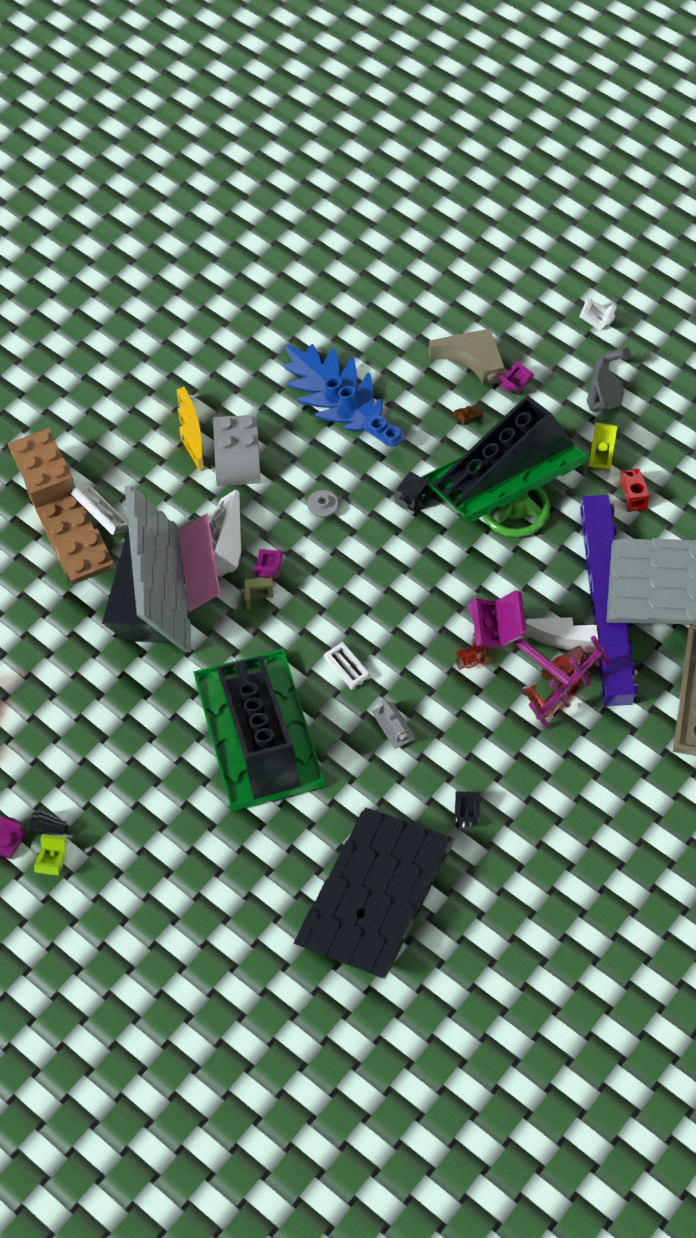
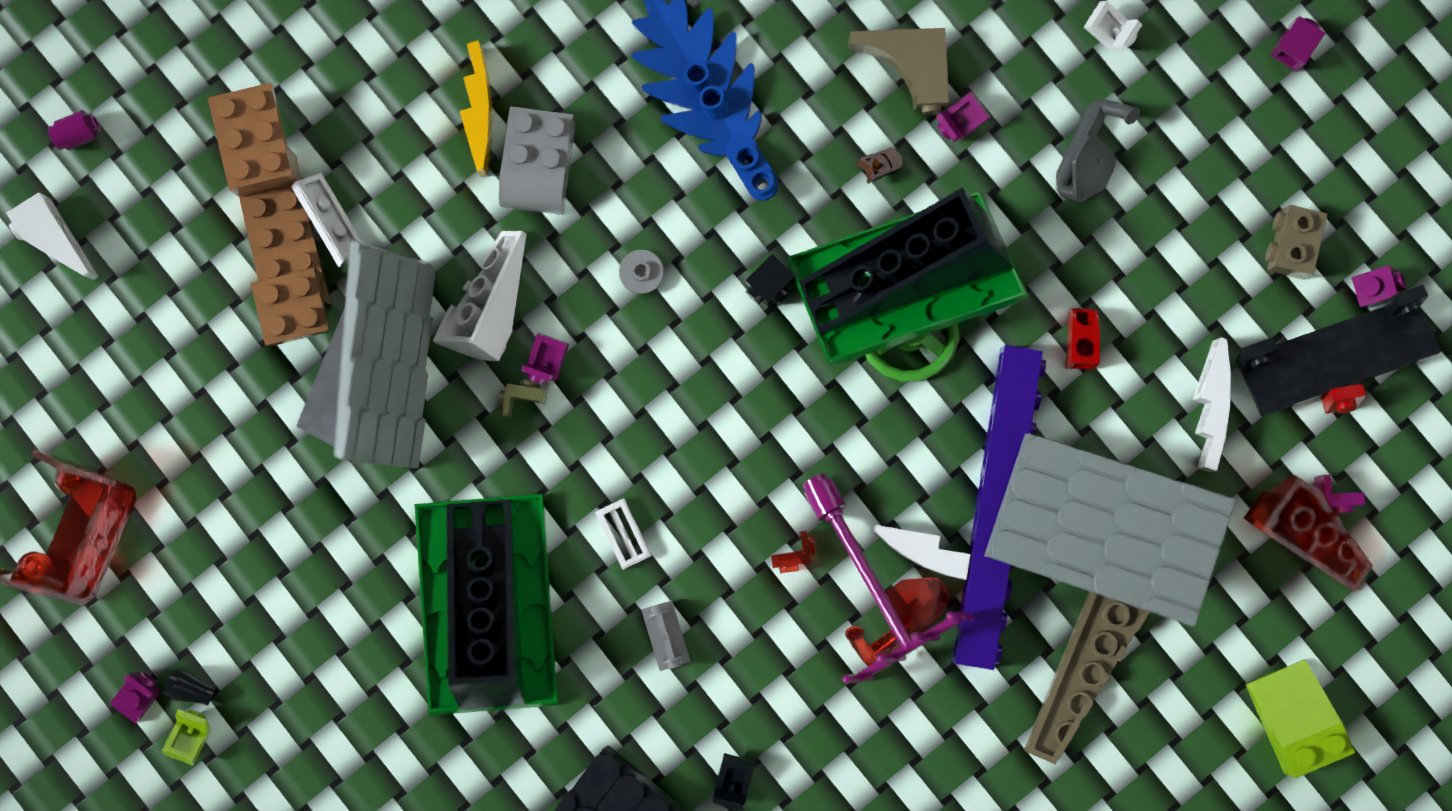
camera: 10 degrees right, 25 degrees up
bright pink piece [178,513,220,612] -> none
magenta bracket [471,590,527,649] -> none
neon yellow slope [588,422,617,470] -> none

